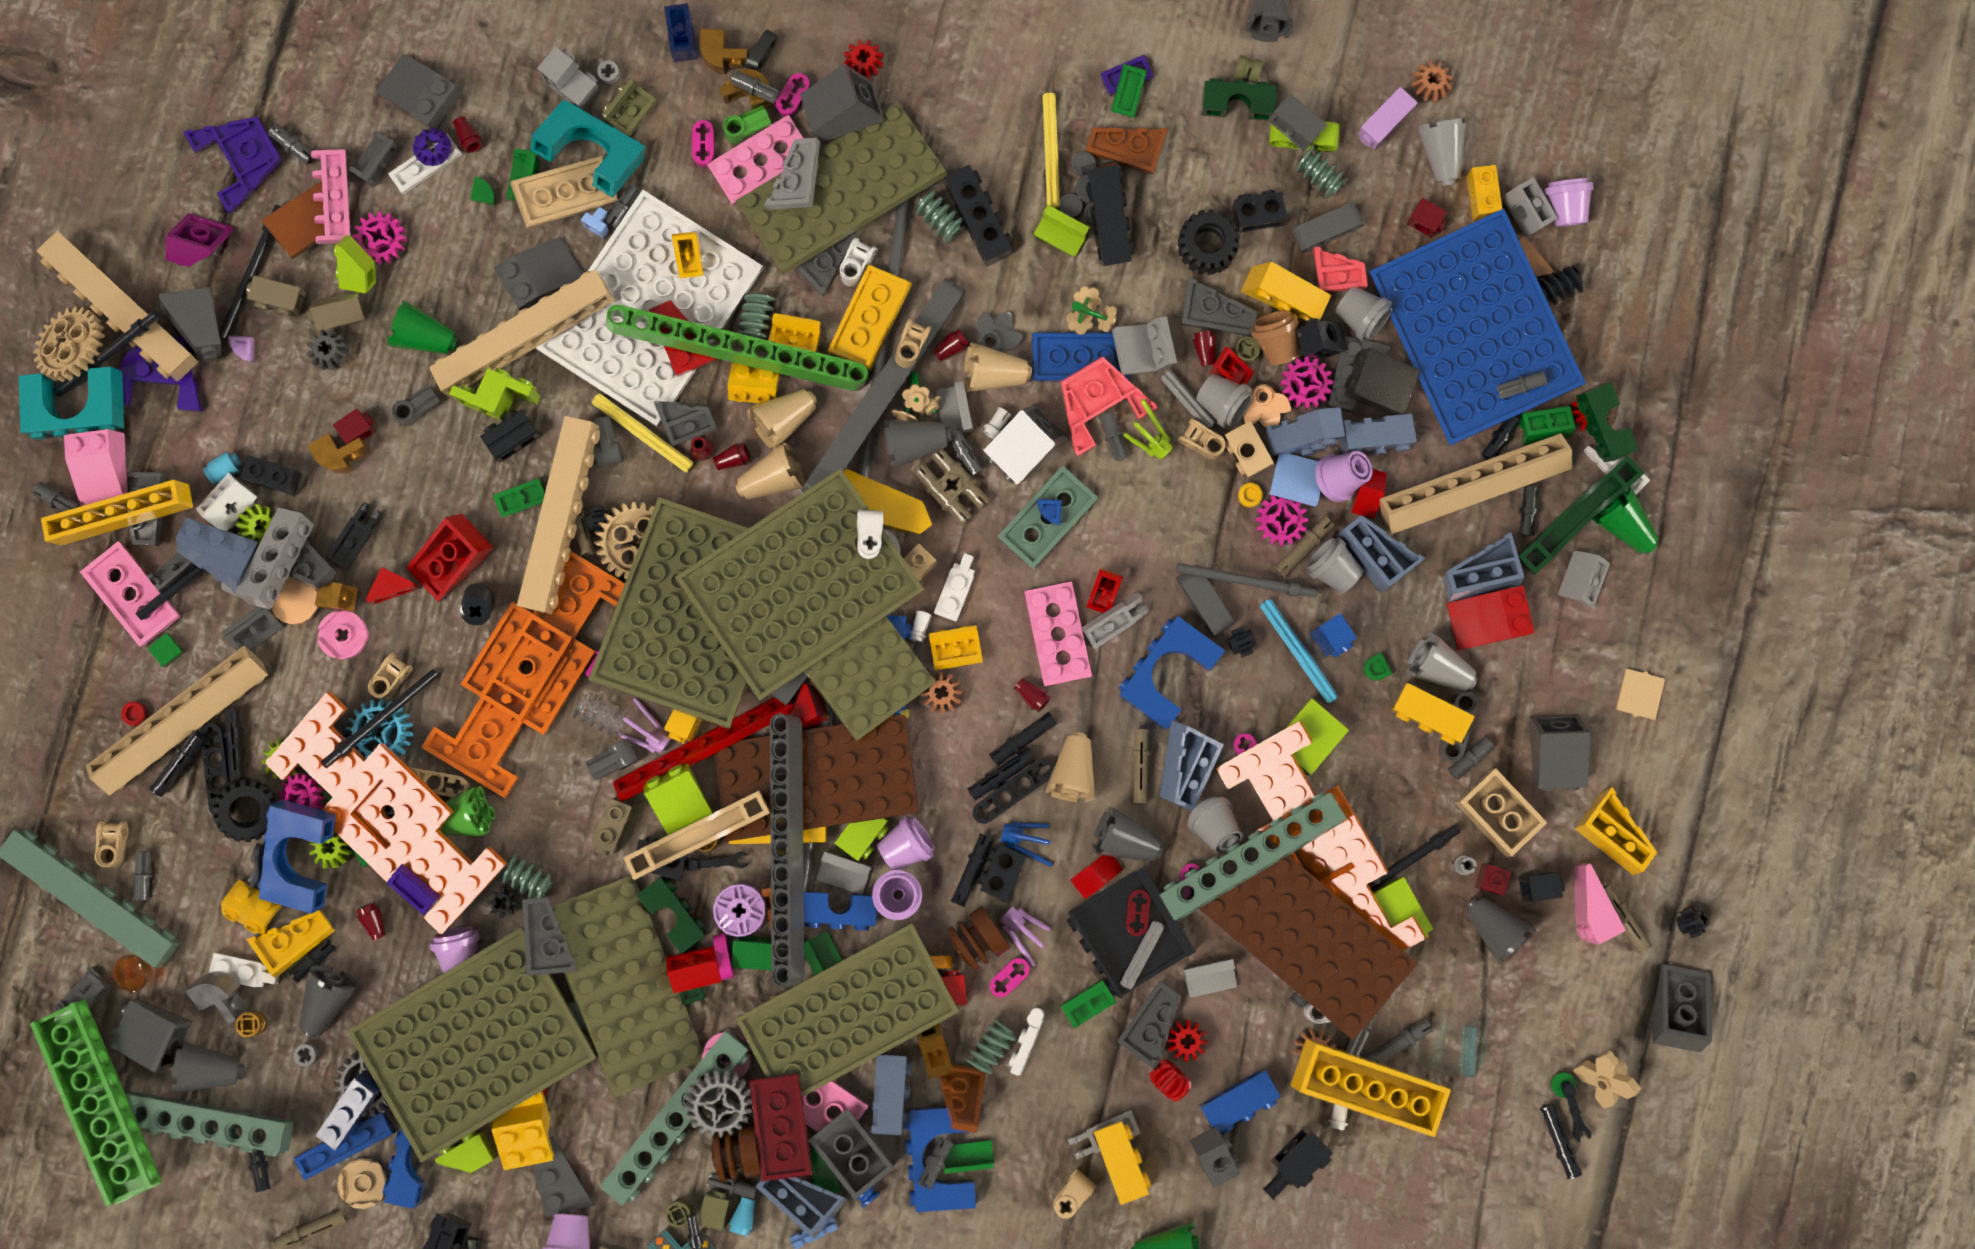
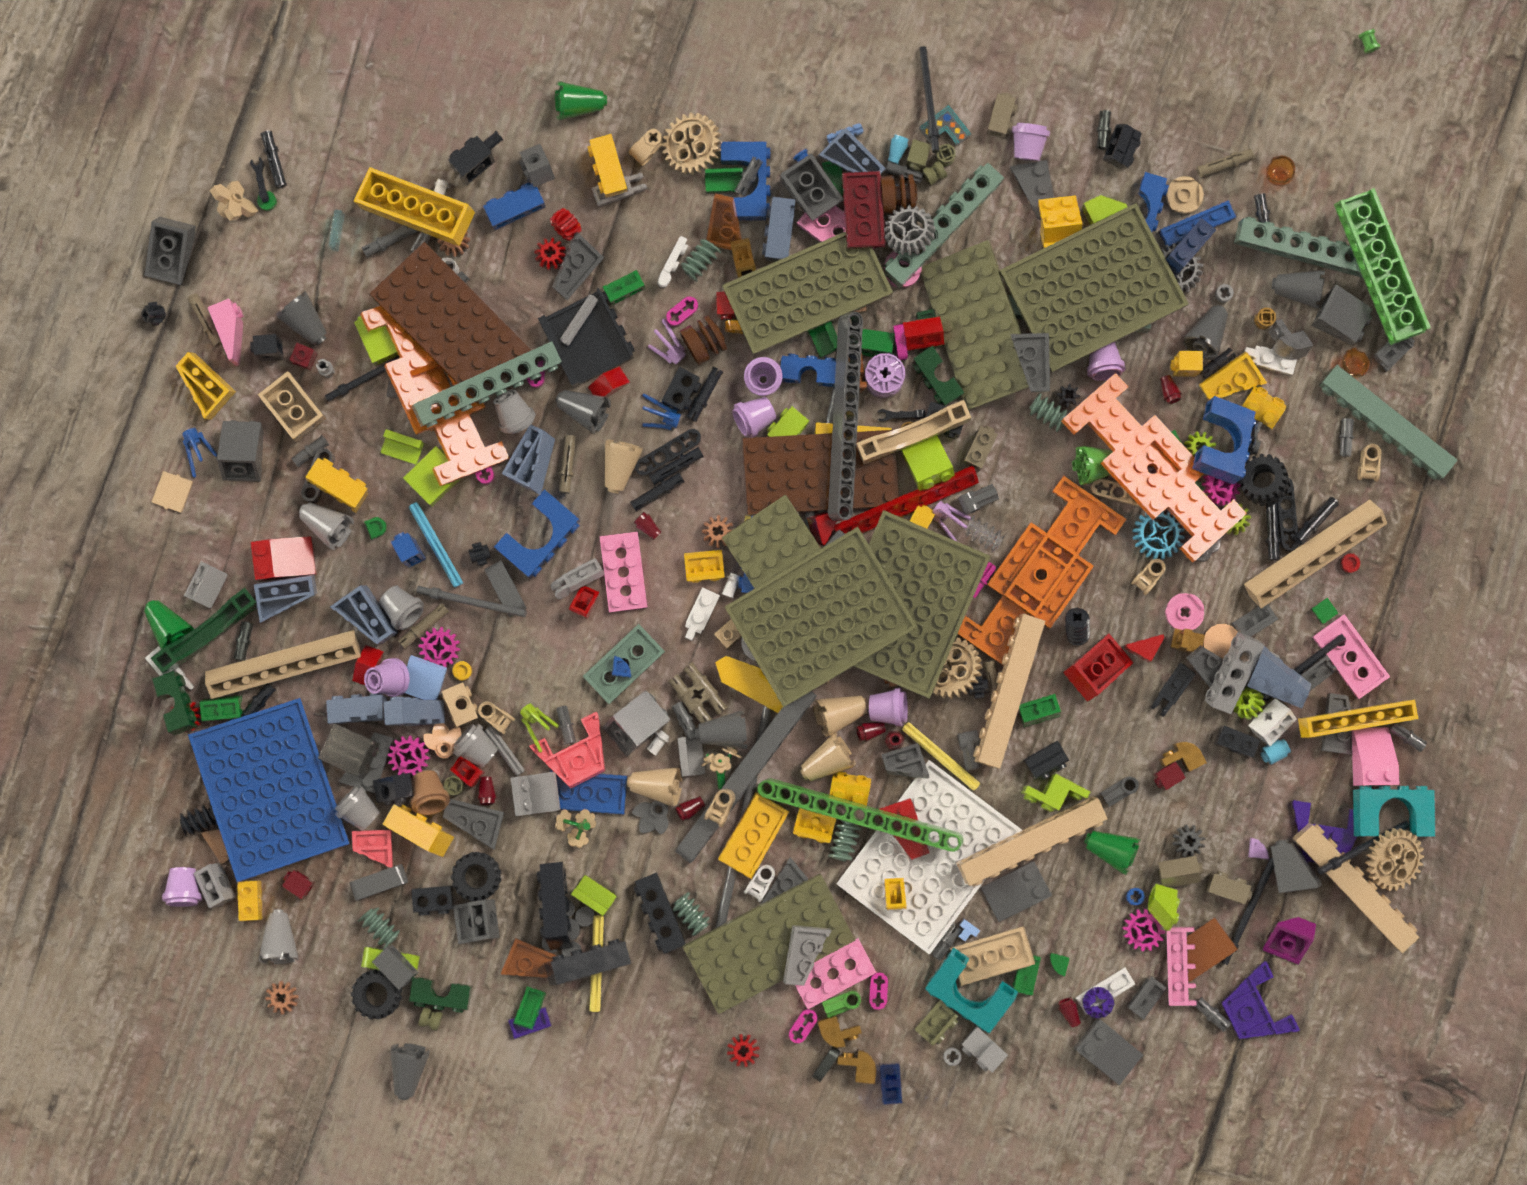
camera: 175 degrees left, 0 degrees up
black bar [320,669,439,769] -> none
dark purple tile [387,864,440,916] -> none
dark grey axle [731,70,779,103] -> none
dark grey slope [800,64,884,141] -> none
light grey panel [817,852,872,895] -> none
white piece [857,510,883,559] -> none
dark red beam [1125,889,1151,936] -> none
light grey panel [1183,958,1237,998] -> none
lavender brick [1358,87,1418,150] -> none
dark grey axle [1497,370,1547,399] -> none
none -> blue plant [182,428,218,478]
none -> black tyre [351,969,403,1019]
none -> lime panel [381,429,424,465]
none -> dark grey brick [453,899,500,944]
none -> black wedge [544,938,631,985]
none -> tan gear [662,112,722,175]
none -> lavender piece [869,688,908,727]
none -> olive wheel [922,161,947,186]
none -> blue bush [1126,888,1145,906]
none -> yellow brick [1170,351,1203,377]
none -> clear orange hair [1266,155,1296,187]

